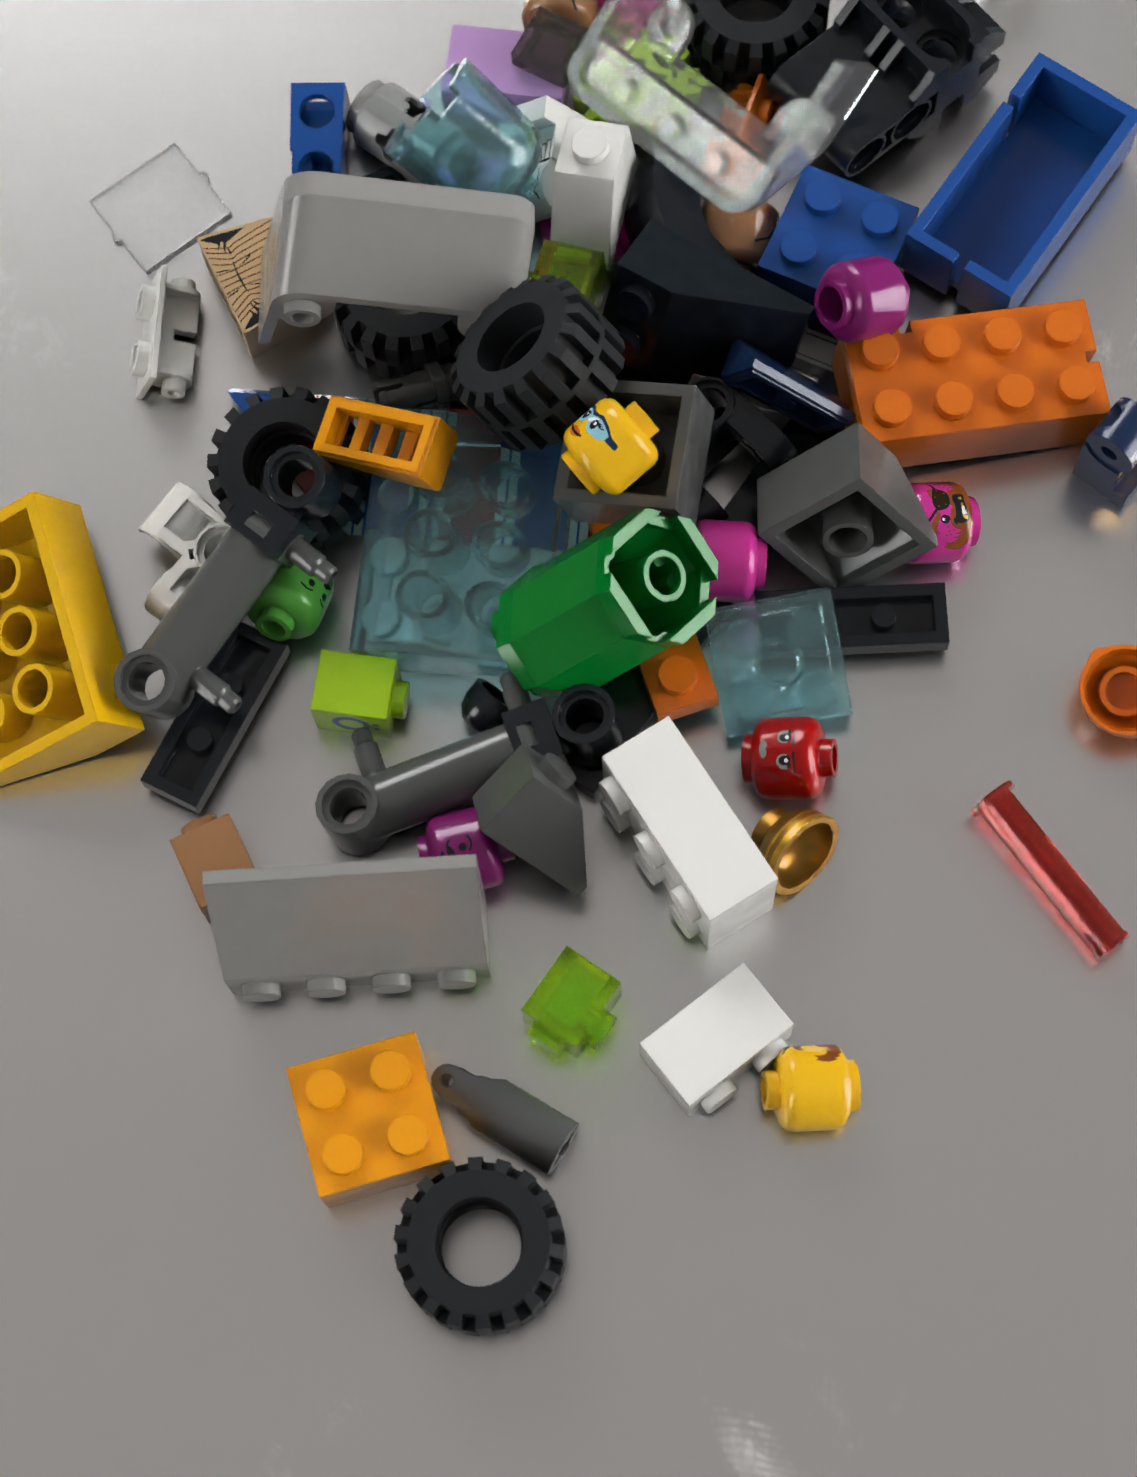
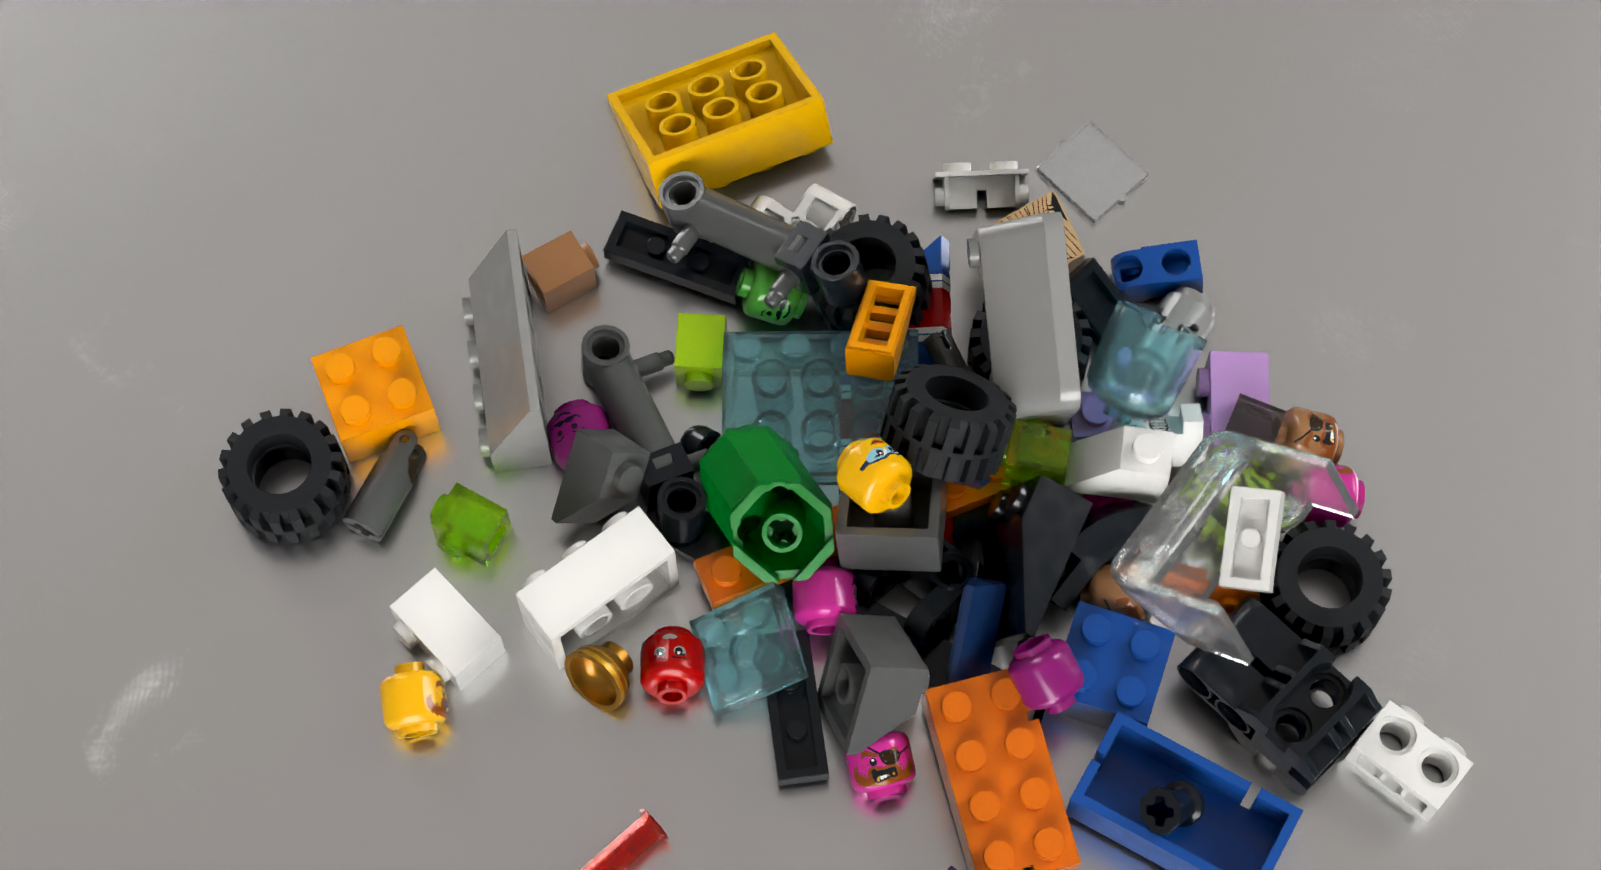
camera: 80 degrees right, 5 degrees down
none -> black bush [1139,780,1205,835]
none -> white plate [1219,486,1285,593]

